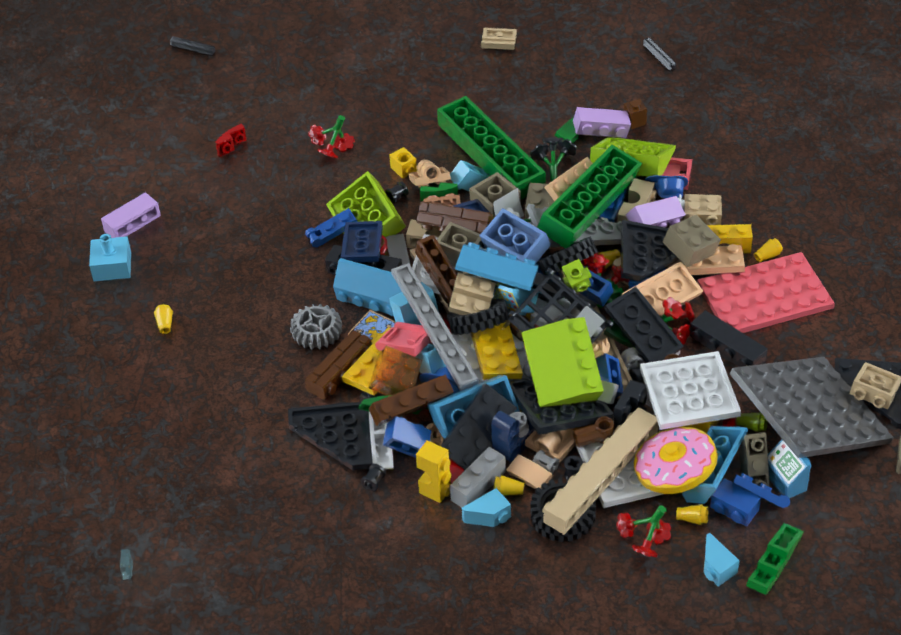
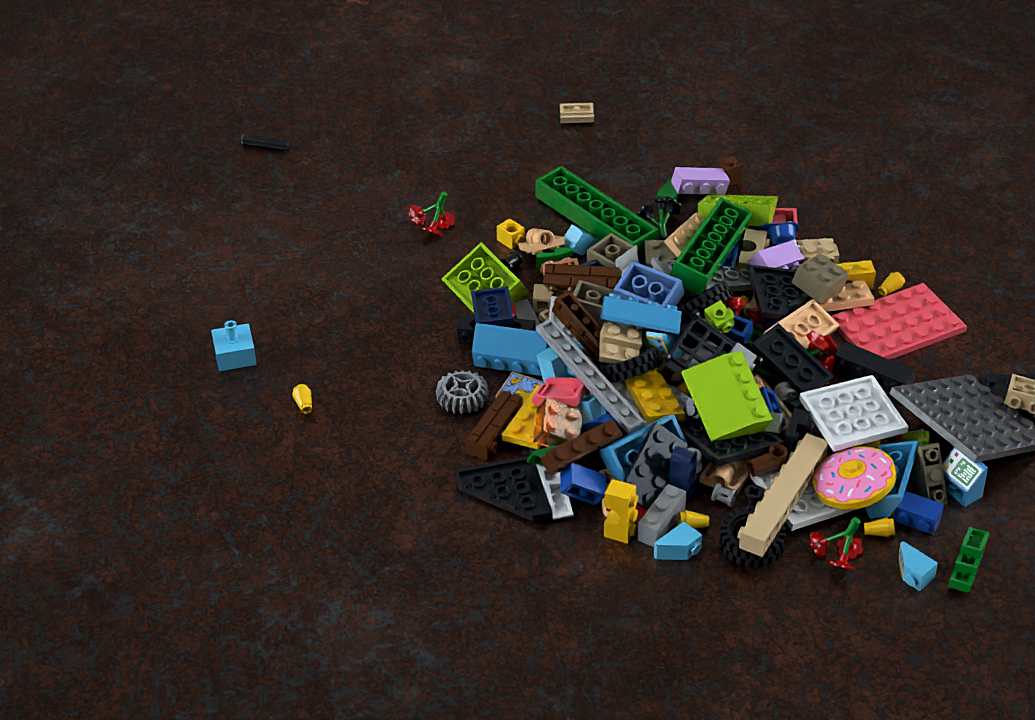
camera: 10 degrees left, 5 degrees down
lavender brick [101,192,161,238] -> none
clear light blue tile [120,549,133,579] -> none
red slope [215,123,247,157] -> none
blue plate [305,208,357,247] -> none
black bush [361,463,386,491] -> none
light nougat slope [506,454,553,489] -> none
axle [643,37,676,71] -> none
blue plate [732,473,790,508] -> none

